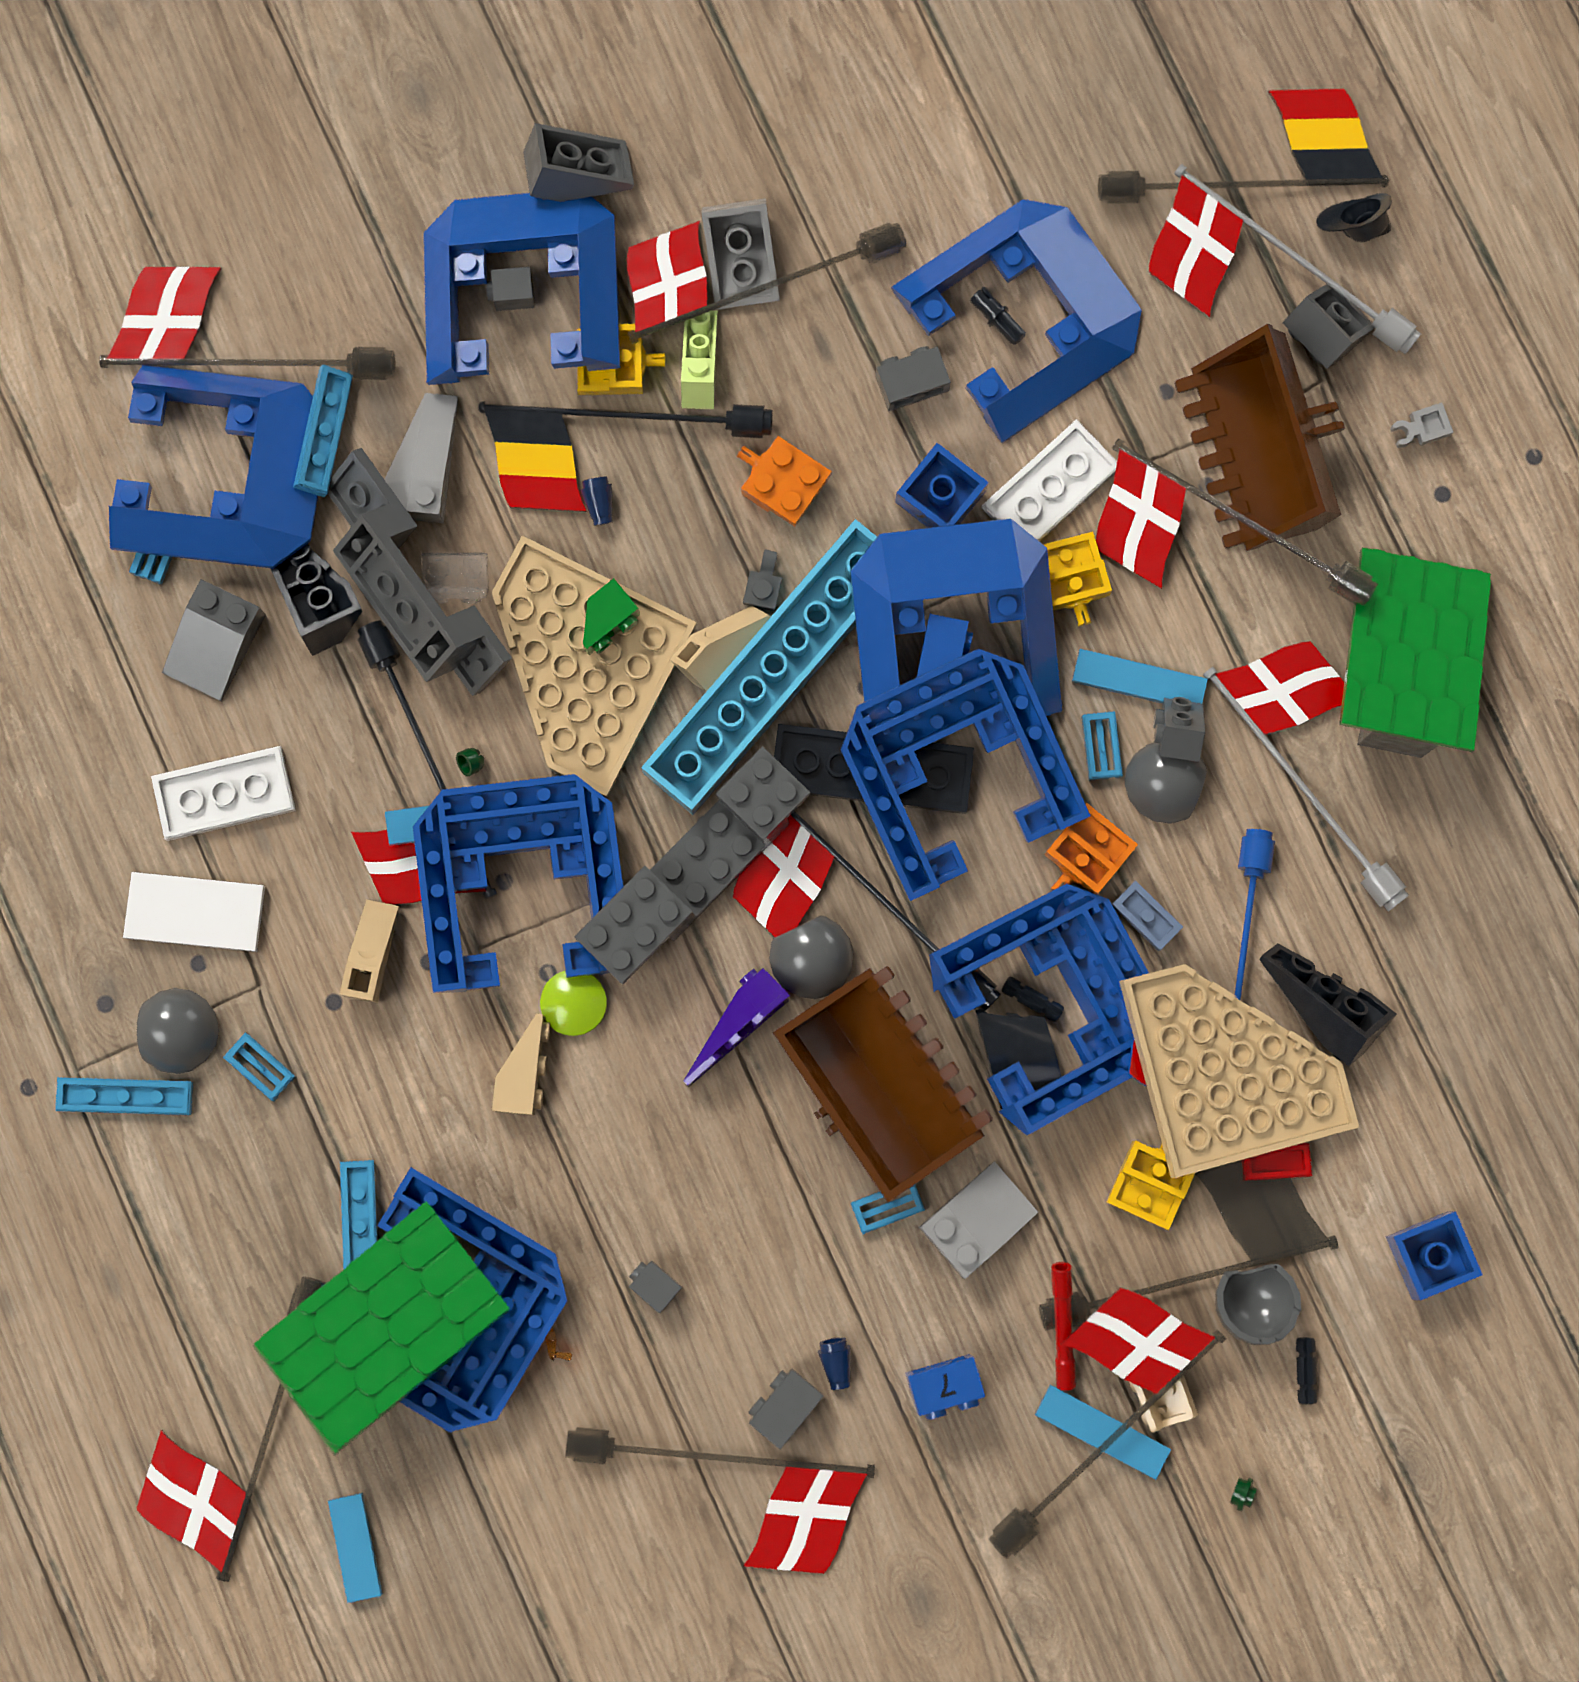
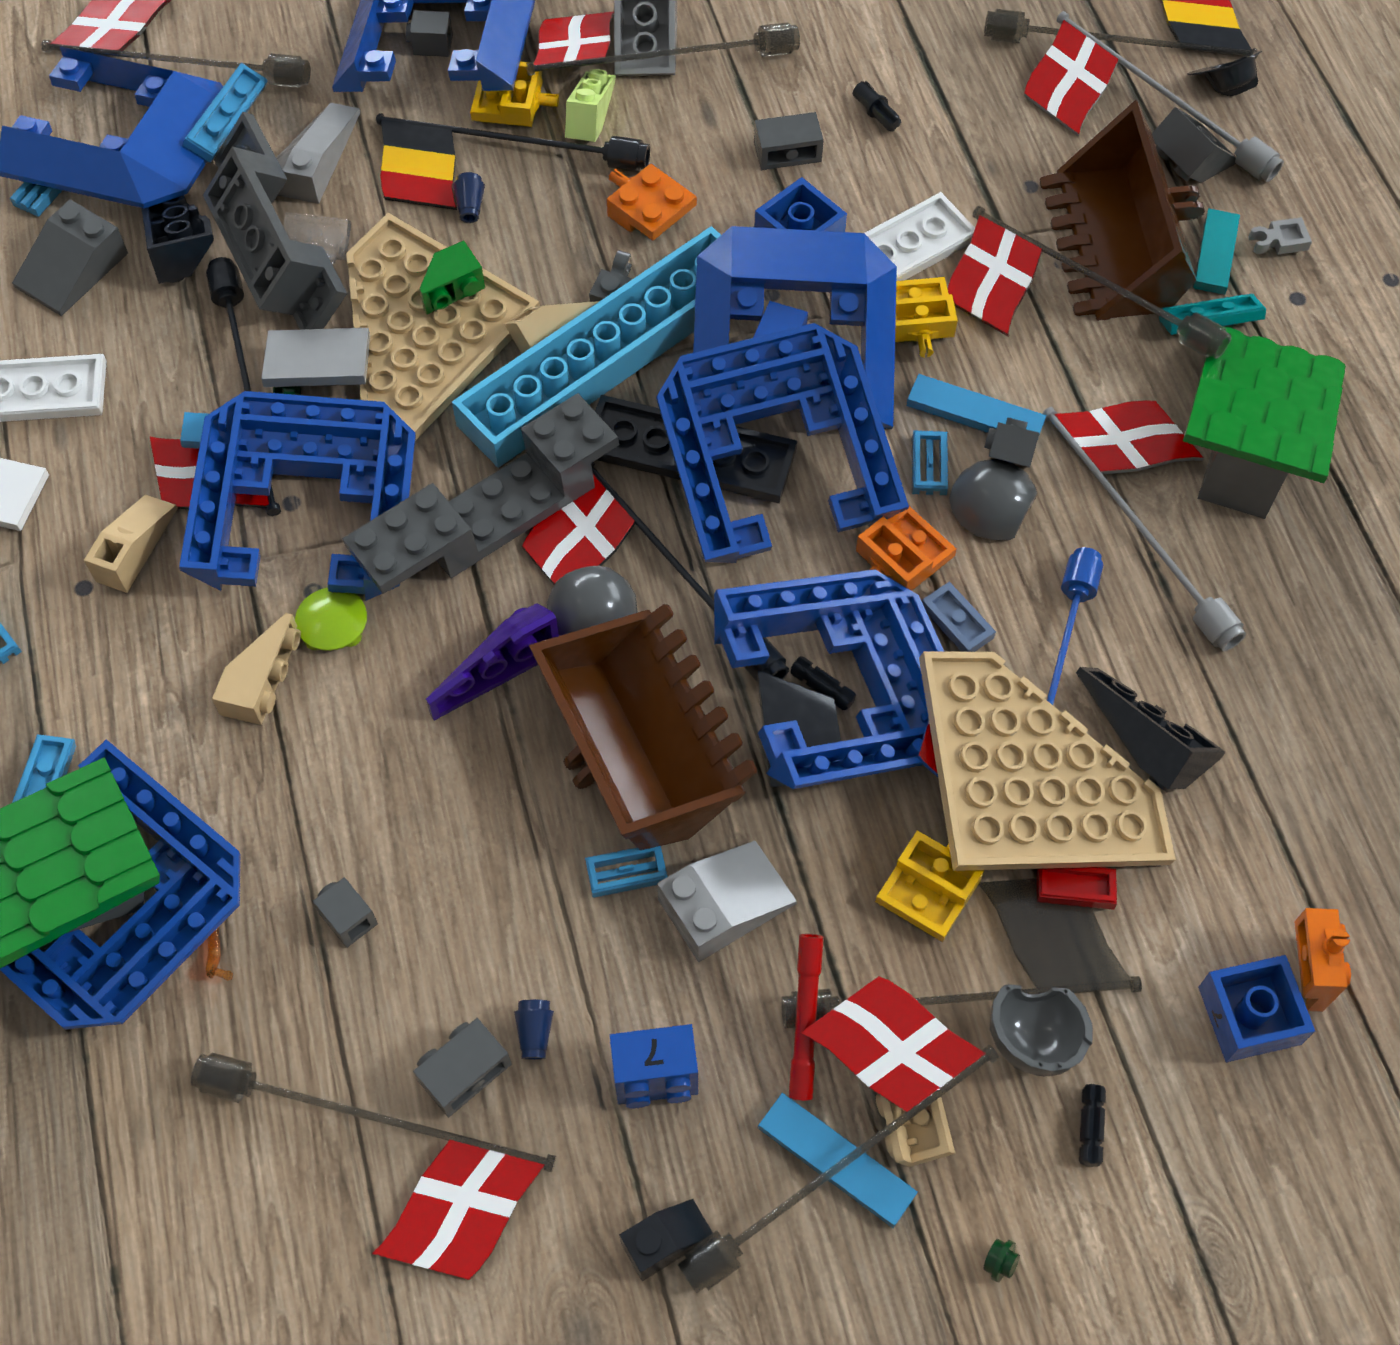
camera: 10 degrees right, 20 degrees down
blue slope [891,199,1142,443] -> none
none -> light grey tile [261,328,370,387]
none -> black slope [619,1199,714,1281]
none -> teal tile [1159,293,1266,335]
none -> teal tile [1193,208,1240,295]
none -> orange plate [1295,908,1351,1012]

